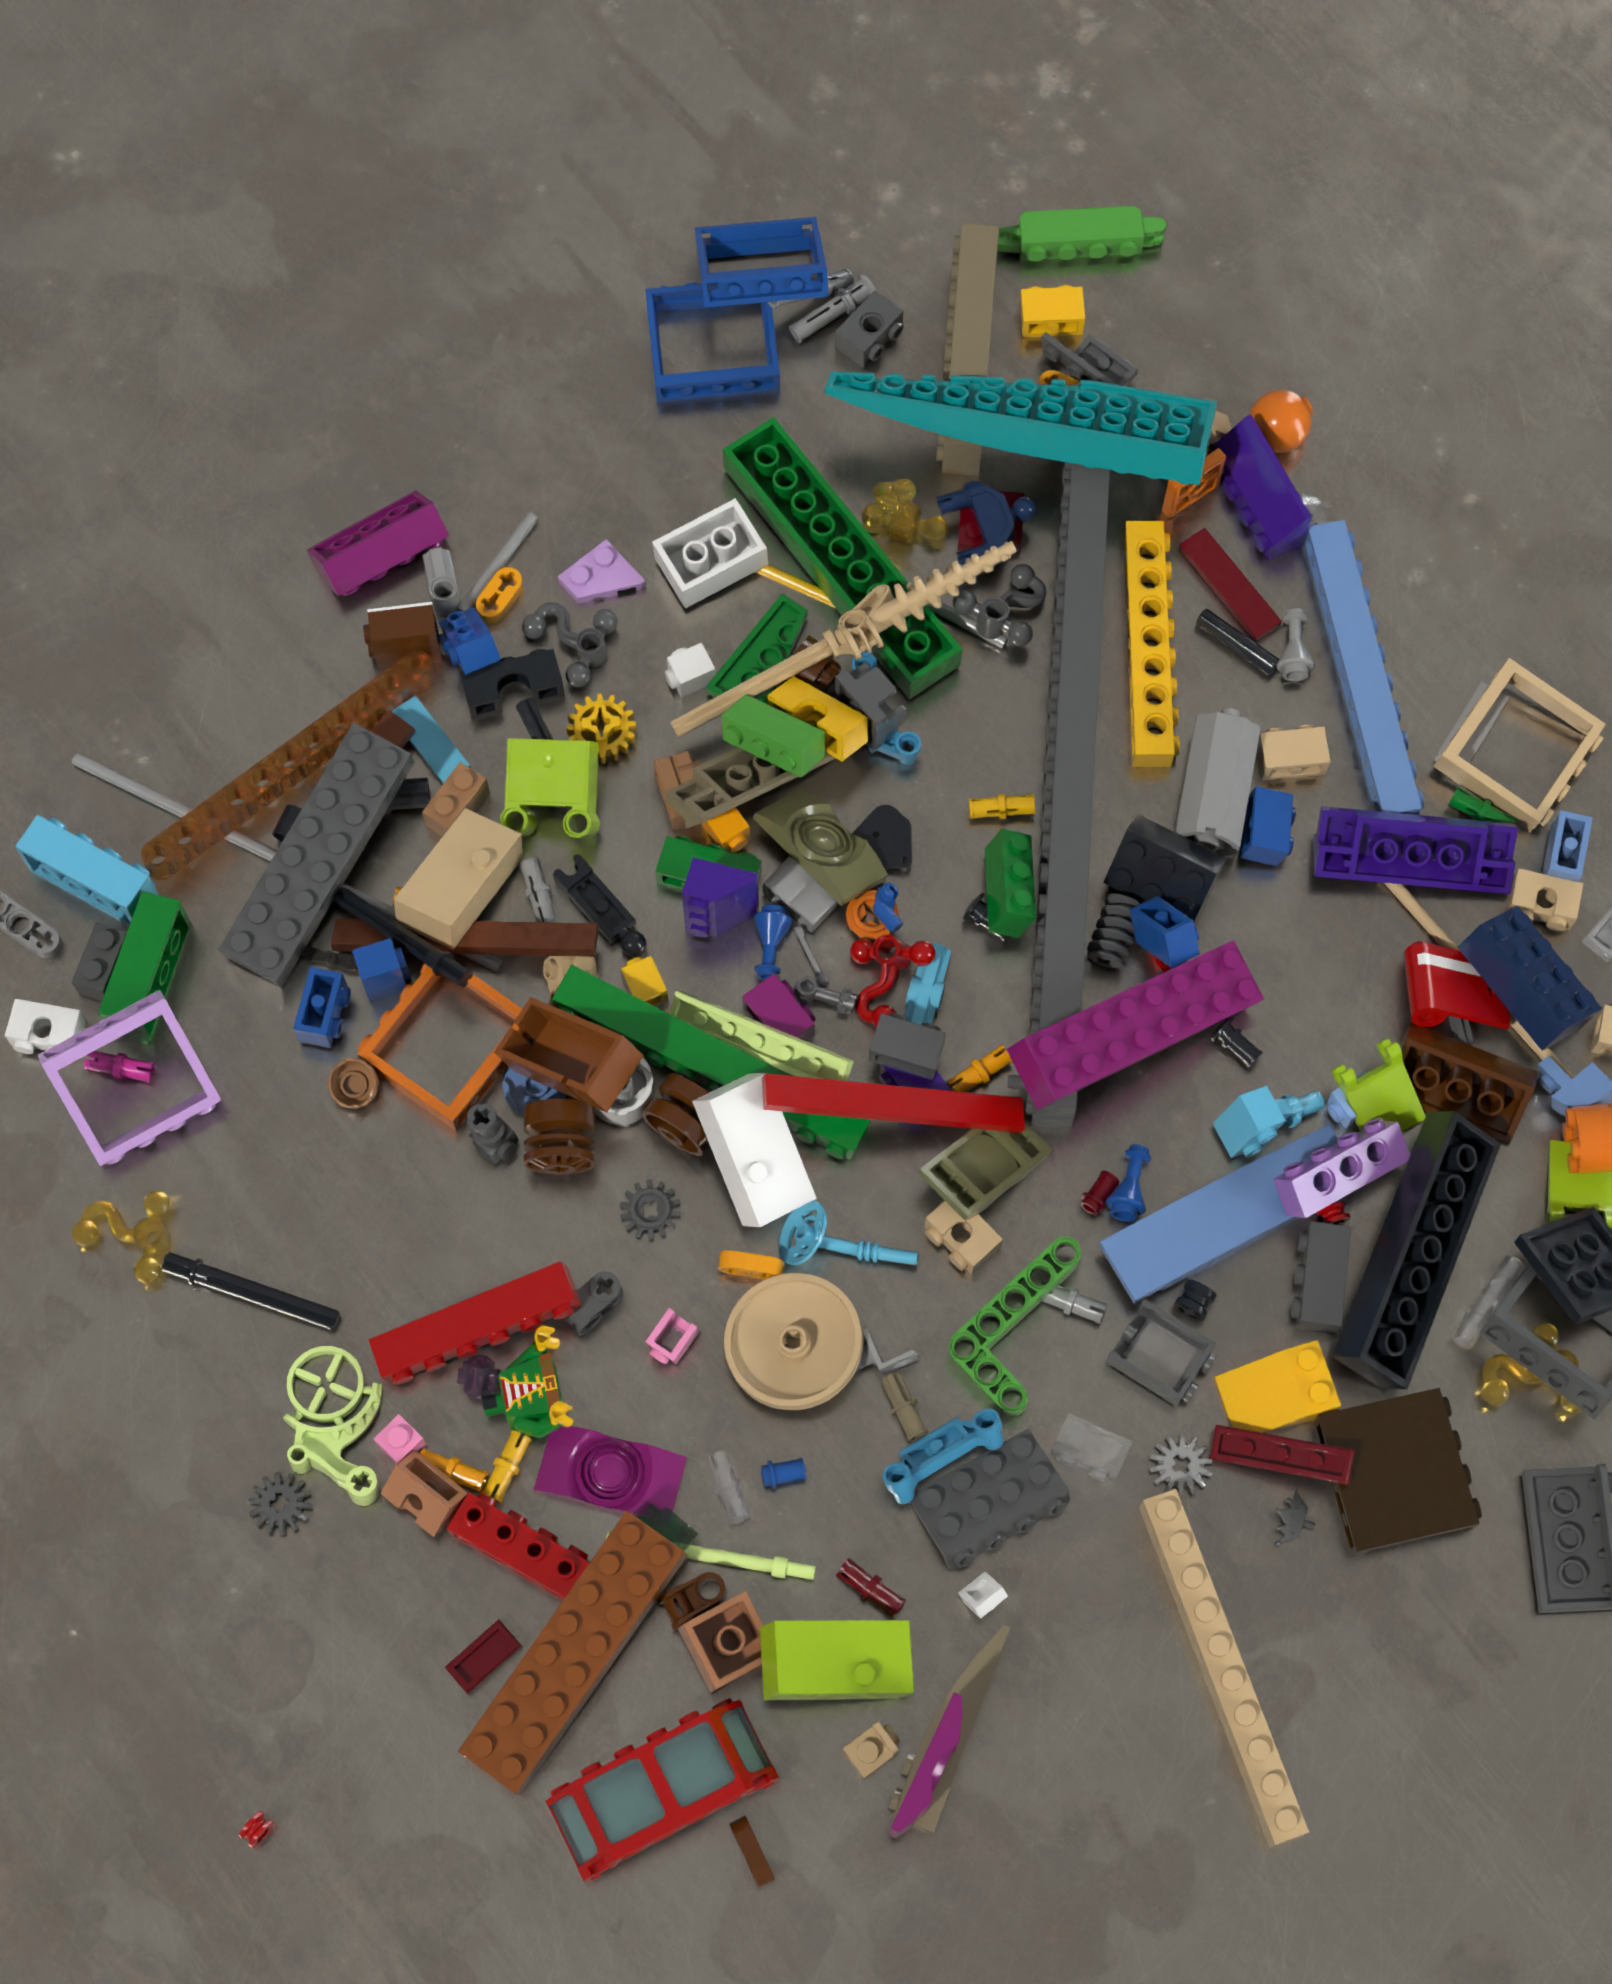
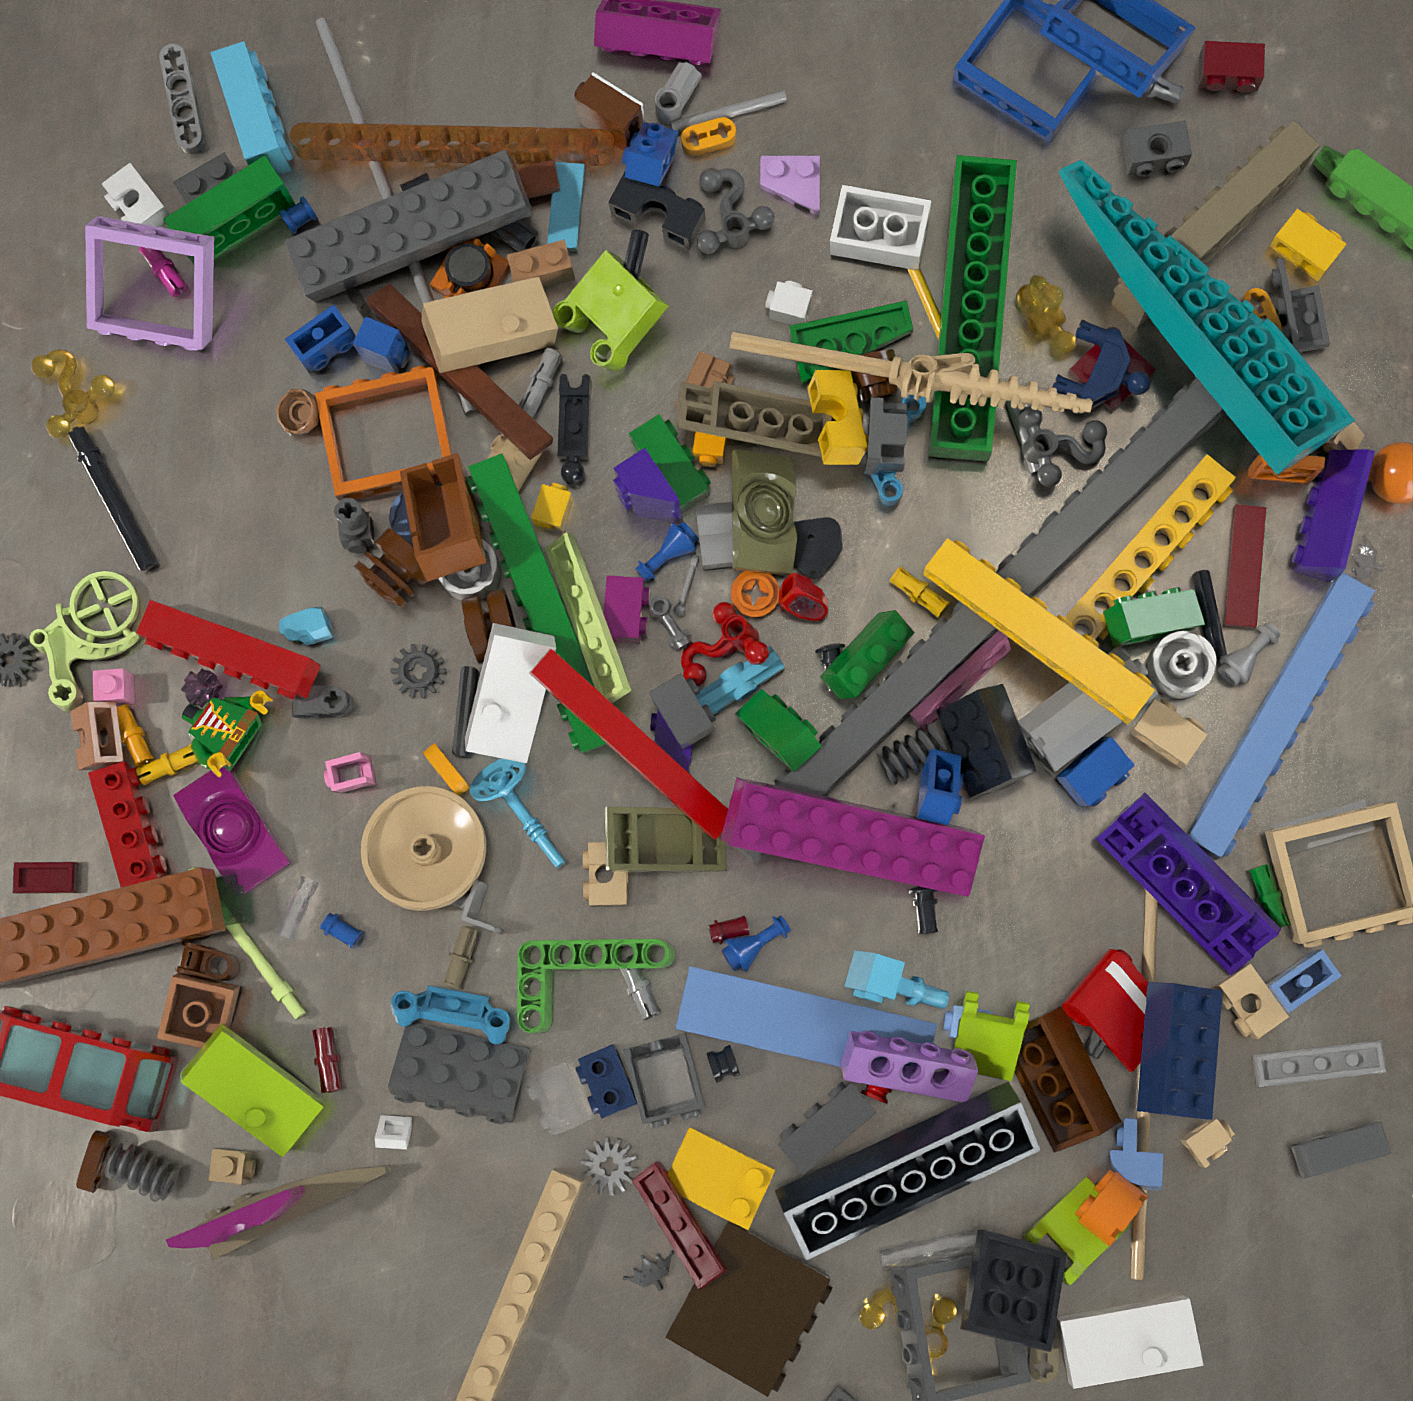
camera: 55 degrees right, 10 degrees up
black axle [334,887,473,988] -> none
yellow gear [566,693,637,764] -> none
bright green brick [722,694,825,778] -> none
light grey pin [788,274,876,343] -> none
blue arm [873,883,904,934] -> none
light orange pin [946,1044,1012,1092] -> none
none -> flat silver piece [105,1143,180,1202]
none -> blue bush [278,196,318,235]
none -> medium azure rock [278,606,333,646]
none -> piece [430,238,510,296]
none -> dark grey axle [452,666,478,757]
none -> dark blue brick [575,1044,637,1119]
none -> green brick [735,689,822,772]
none -> red rock [779,573,829,621]
none -> bright pink tile [910,630,1011,731]
none -> yellow brick [923,538,1155,725]
none -> brick [1103,587,1205,647]
none -> white brick [1147,631,1217,699]
none -> dark red brick [1198,41,1265,93]

